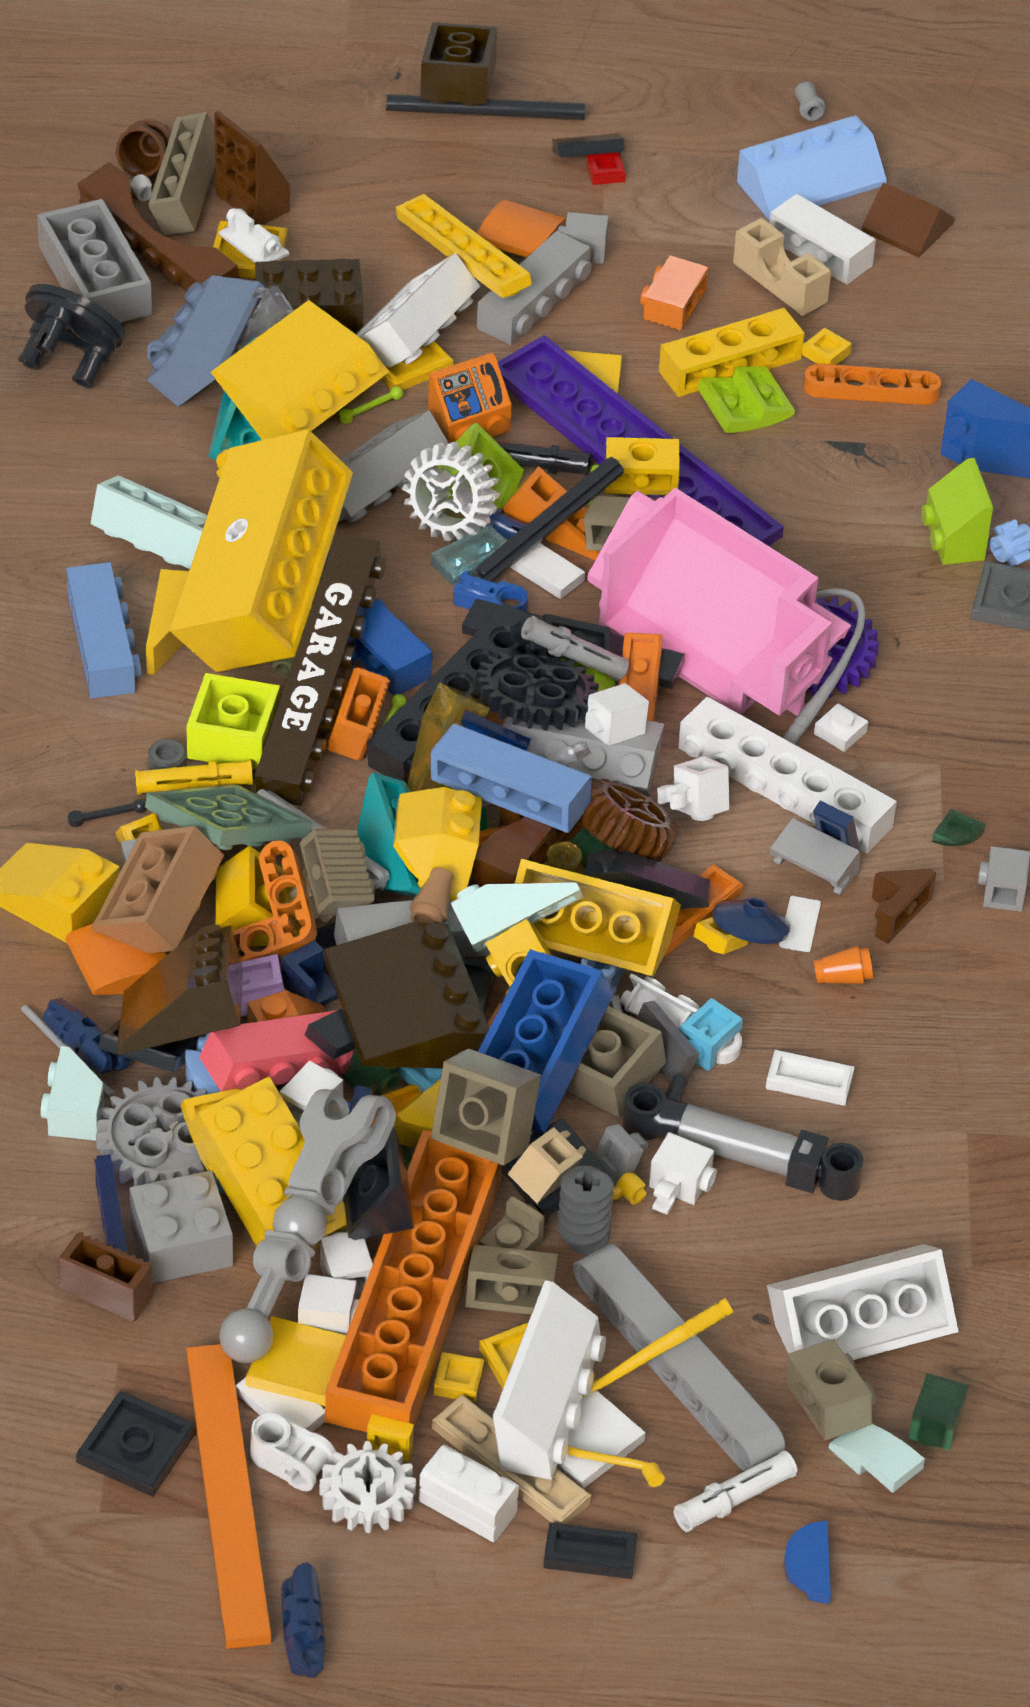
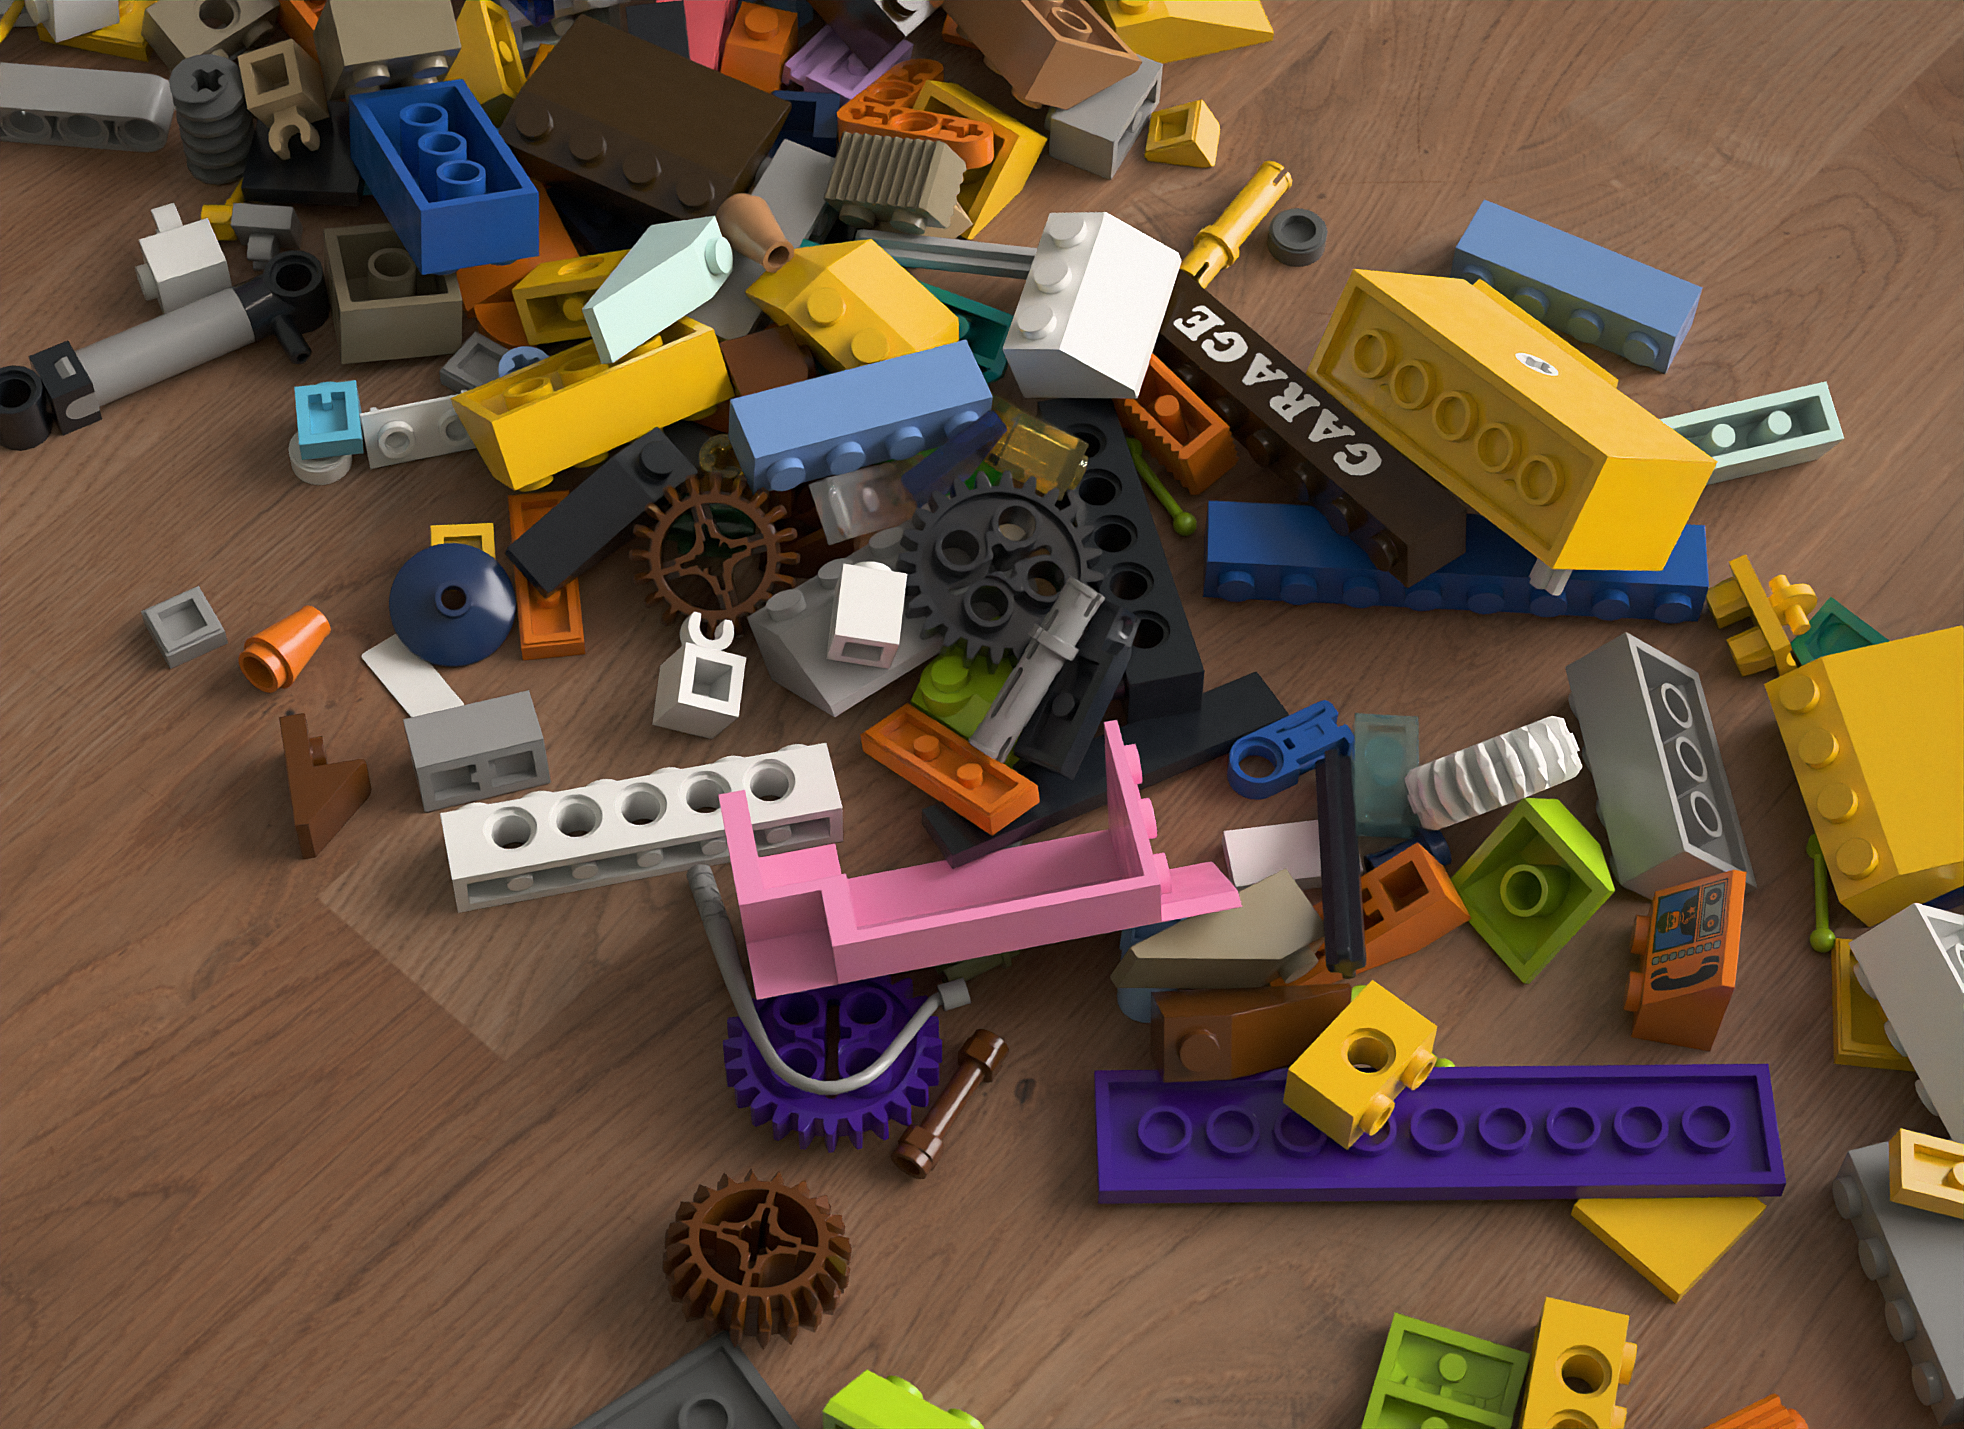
camera: 130 degrees right, 10 degrees up
black hinge [68,798,147,827] -> none
sand green plate [145,784,312,850] -> none
neon yellow brick [186,673,280,770] -> none
black pin [496,441,591,476] -> none
flat silver tile [636,1001,699,1082] -> none
white tile [766,1050,854,1106] -> none
dark blue tile [813,800,860,851] -> none
white plate [814,704,868,752] -> none
clear green tile [932,809,985,846] -> none
light grey brick [978,846,1030,912] -> none
none -> light grey tile [141,586,228,669]
none -> reddish brown gear [662,1168,852,1350]
none -> white slope [1002,212,1181,398]

